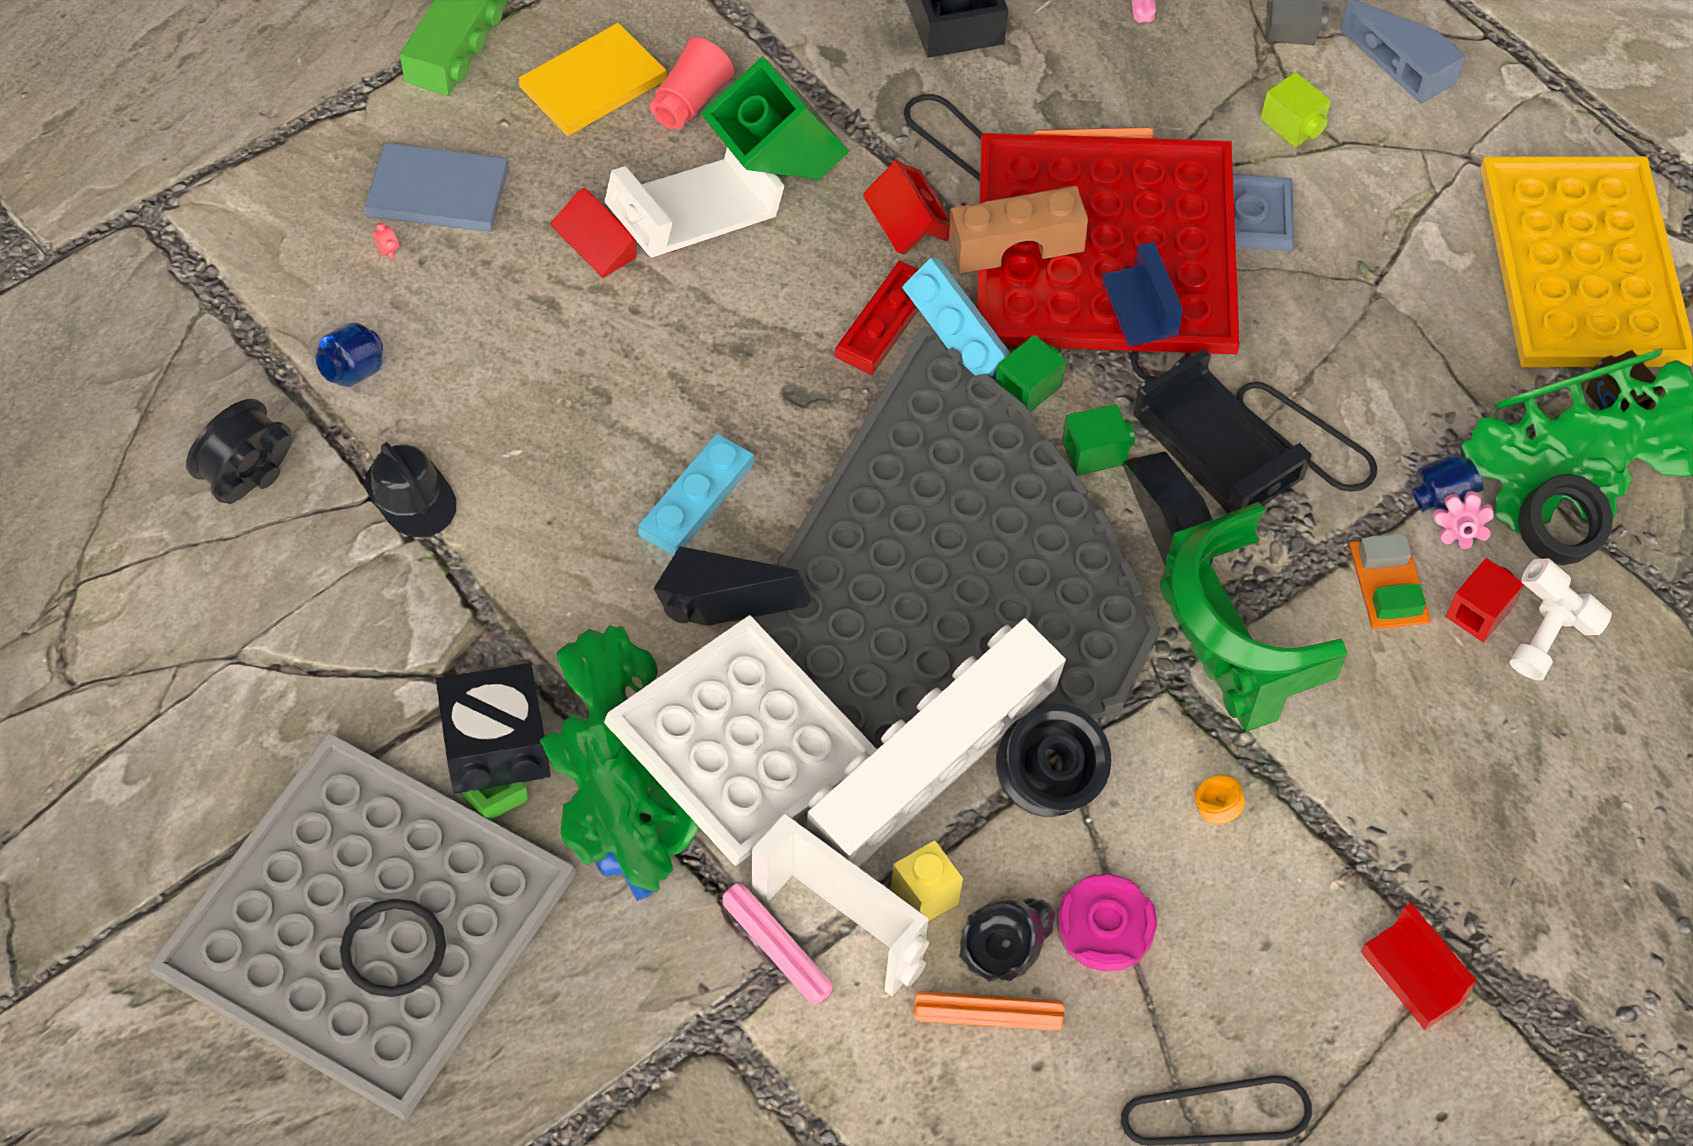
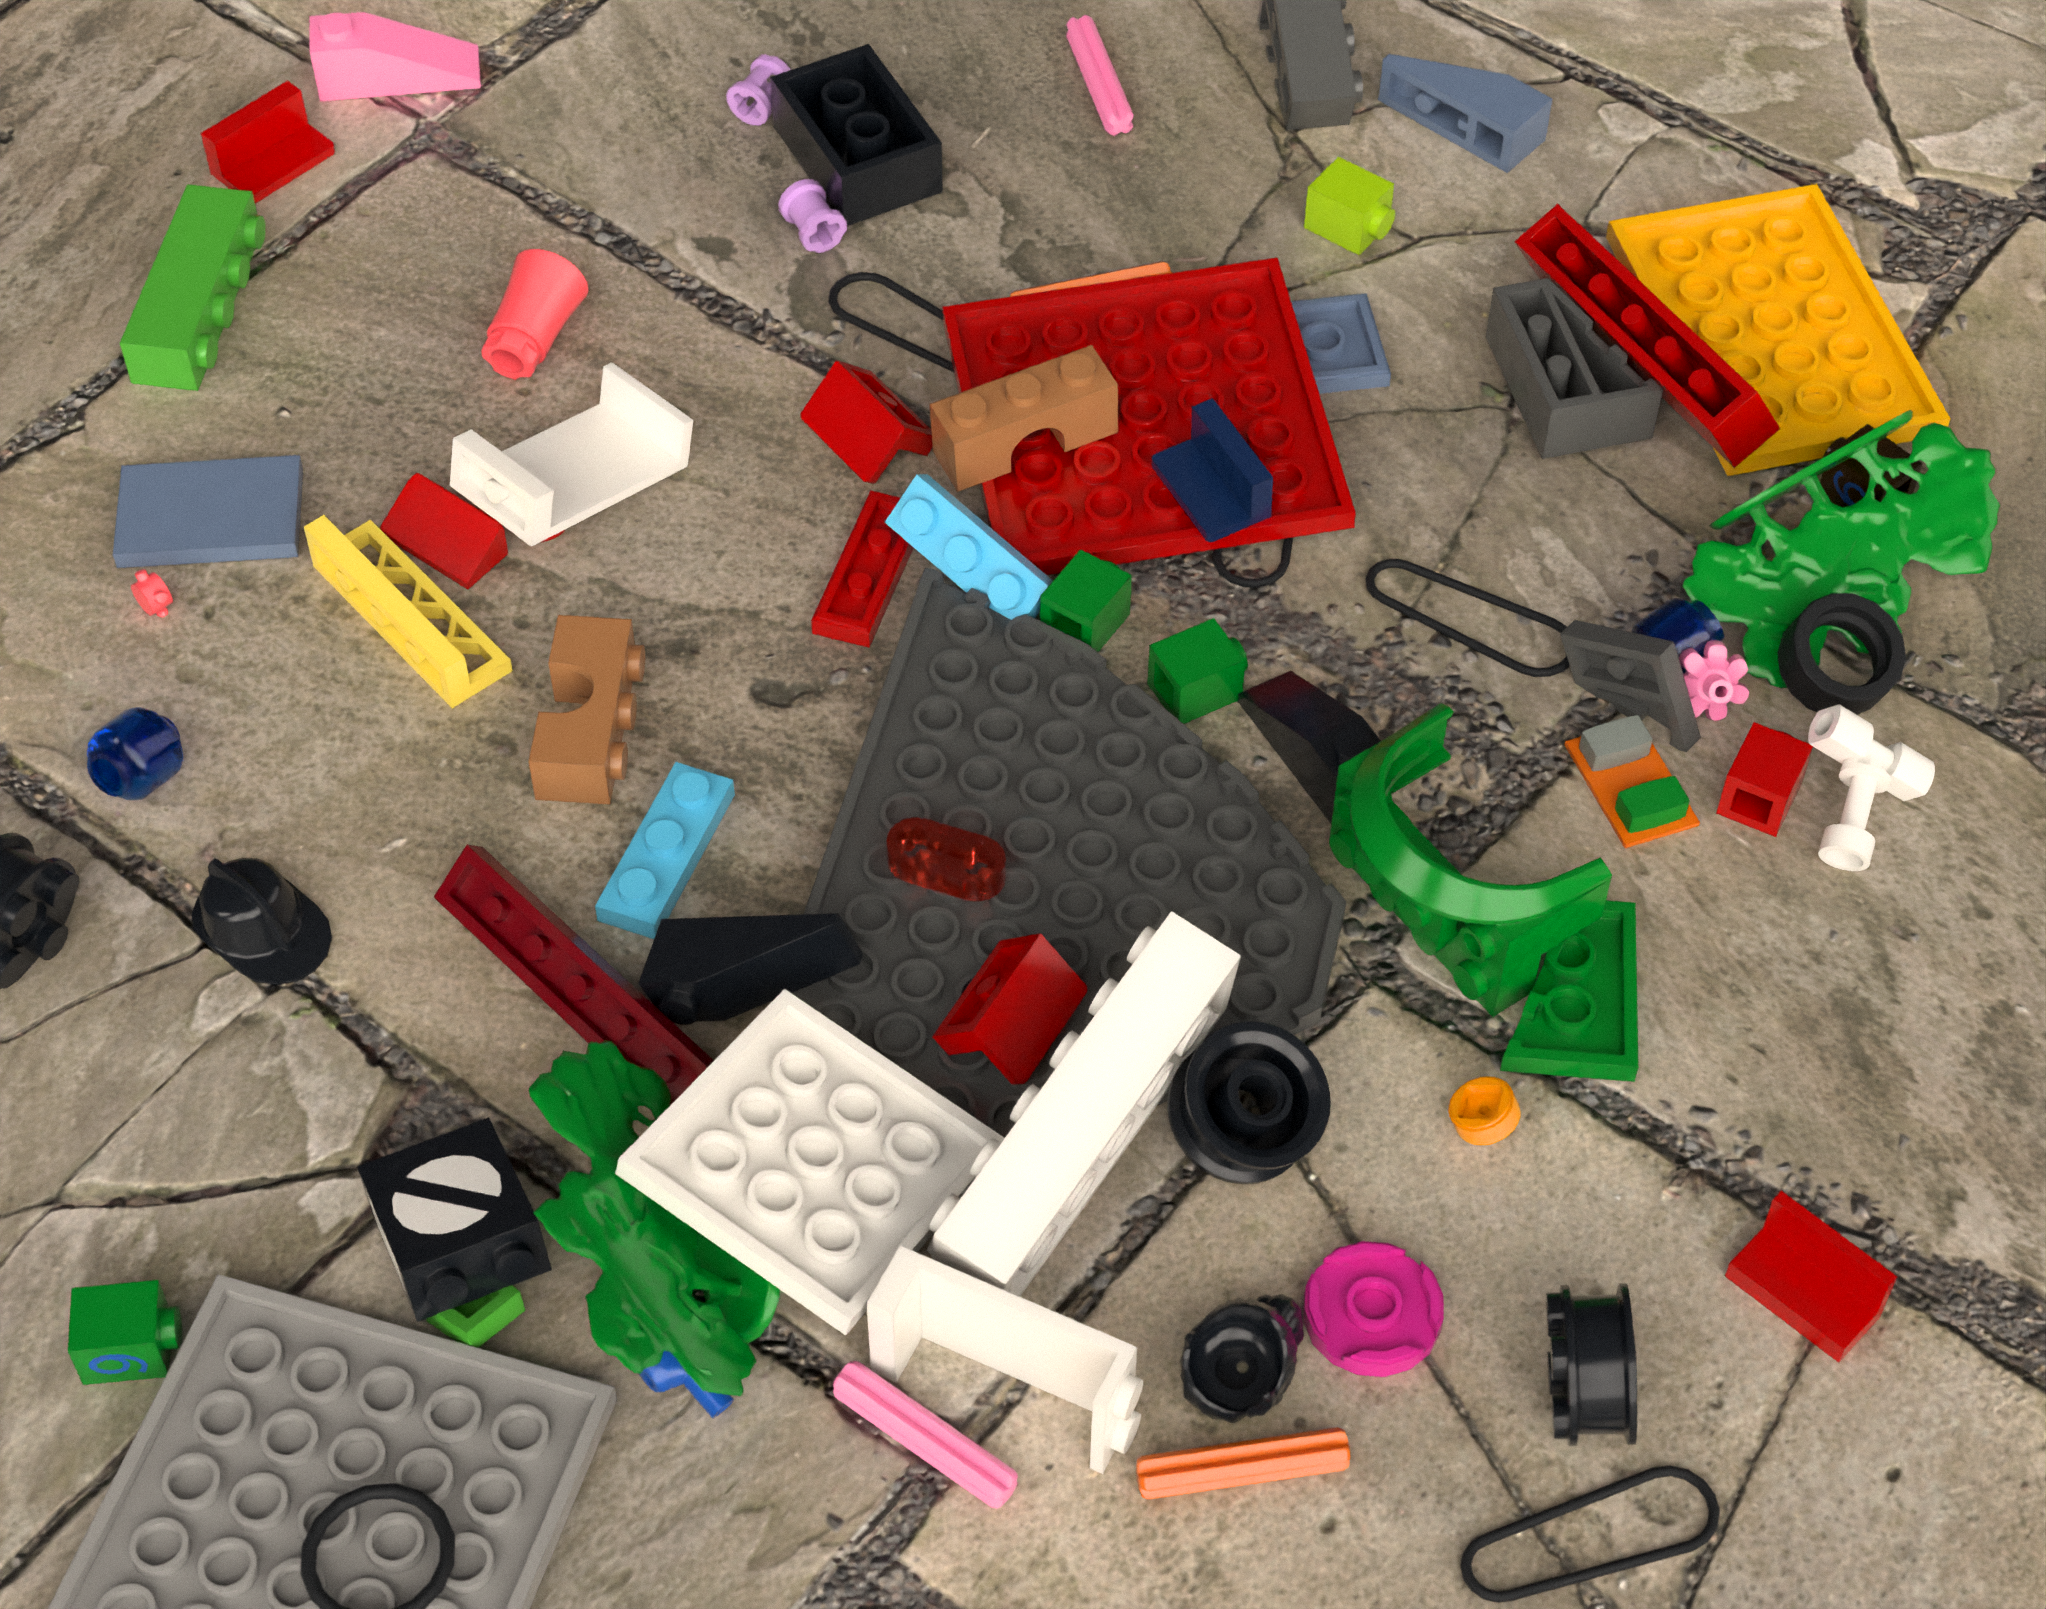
camera: 10 degrees left, 5 degrees down
yellow tile [519,23,667,136] -> none
green slope [700,56,850,180] -> none
light yellow brick [891,840,963,922] -> none
black panel [1133,349,1312,514] -> none
none -> green brick [67,1280,183,1385]
none -> light yellow fence [304,515,513,708]
none -> dark red plate [434,845,714,1105]
none -> medium nougat arch [528,615,645,805]
none -> lavender bush [778,179,847,253]
none -> clear red beam [886,817,1006,902]
none -> red panel [932,933,1087,1085]
none -> dark grey wedge [1486,278,1663,459]
none -> green wing [1500,900,1639,1082]
none -> red brick [1514,204,1780,468]
none -> black wheel [1546,1283,1637,1446]
none -> dark grey wing [1560,620,1701,752]

